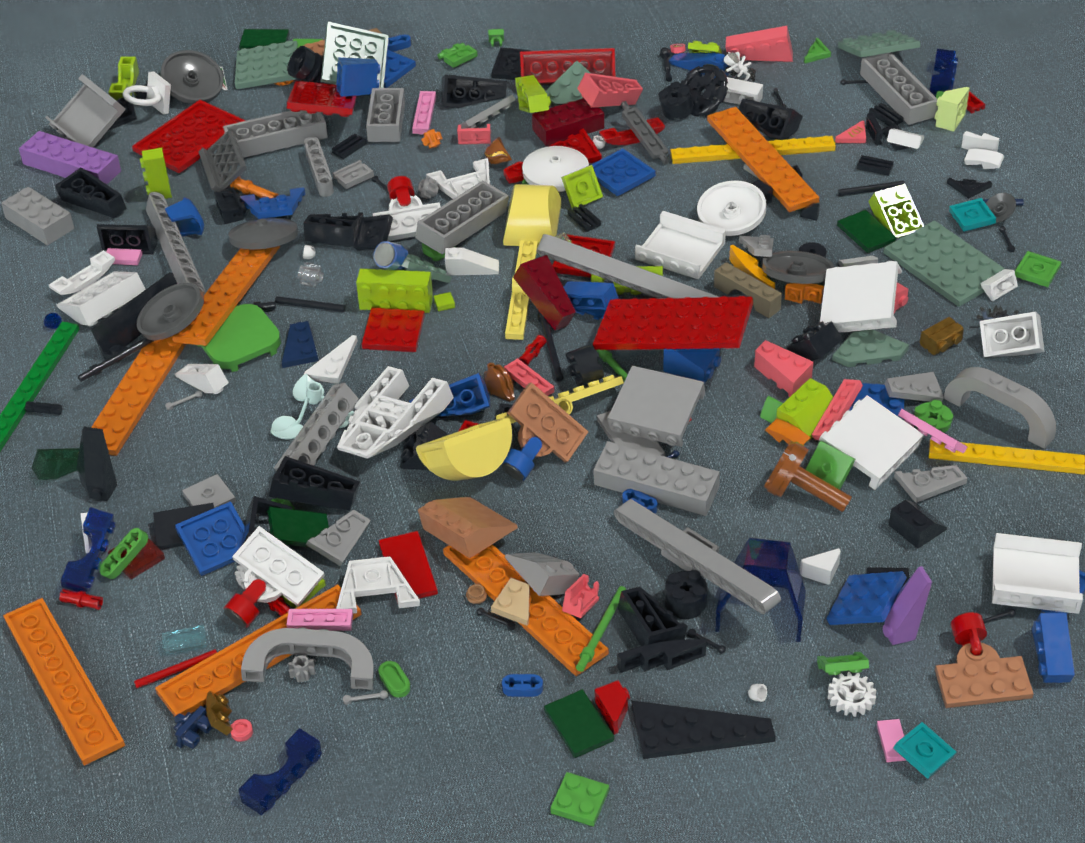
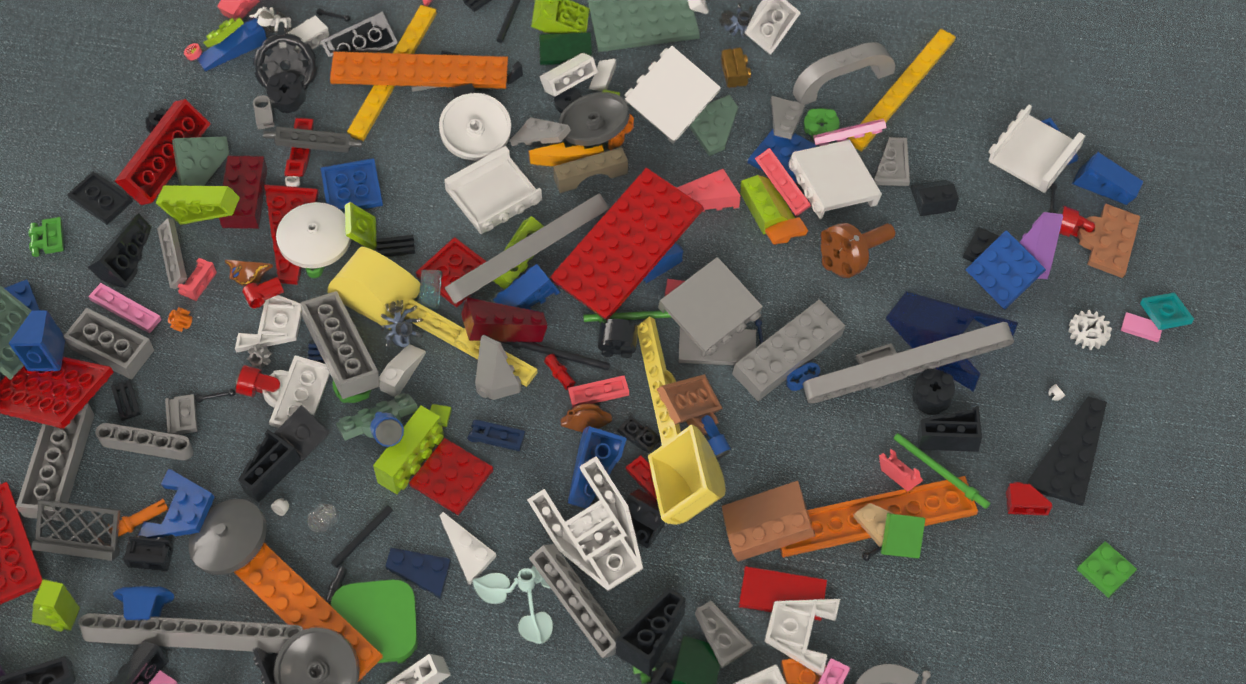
camera: 65 degrees left, 15 degrees up
bright green tile [378,661,410,697] -> none
medium nougat plate [466,584,487,604] -> none
bright green tile [488,29,504,47] -> none
blue beam [502,674,543,697] -> none
light grey slope [505,552,579,596] -> none
dark green tile [544,689,614,758] -> none
coral wedge [577,73,643,107] -> none
black slope [617,639,706,673] -> none
black piece [660,47,672,82] -> none
black hinge [688,629,726,653] -> none
bright green slope [760,396,783,423] -> none
black slope [786,321,843,361] -> none
white slope [800,548,841,585] -> none
bright green plate [806,441,856,489] -> none
bright green plate [817,652,869,675] -> none
none -> red piece [242,277,284,308]
none -> light grey piece [253,95,275,130]
none -> animal [380,300,423,347]
none -> dark blue plate [467,420,526,451]
none -> light grey wedge [475,335,522,400]
none -> white brick [539,53,598,96]
none -> bright green tile [881,513,926,558]

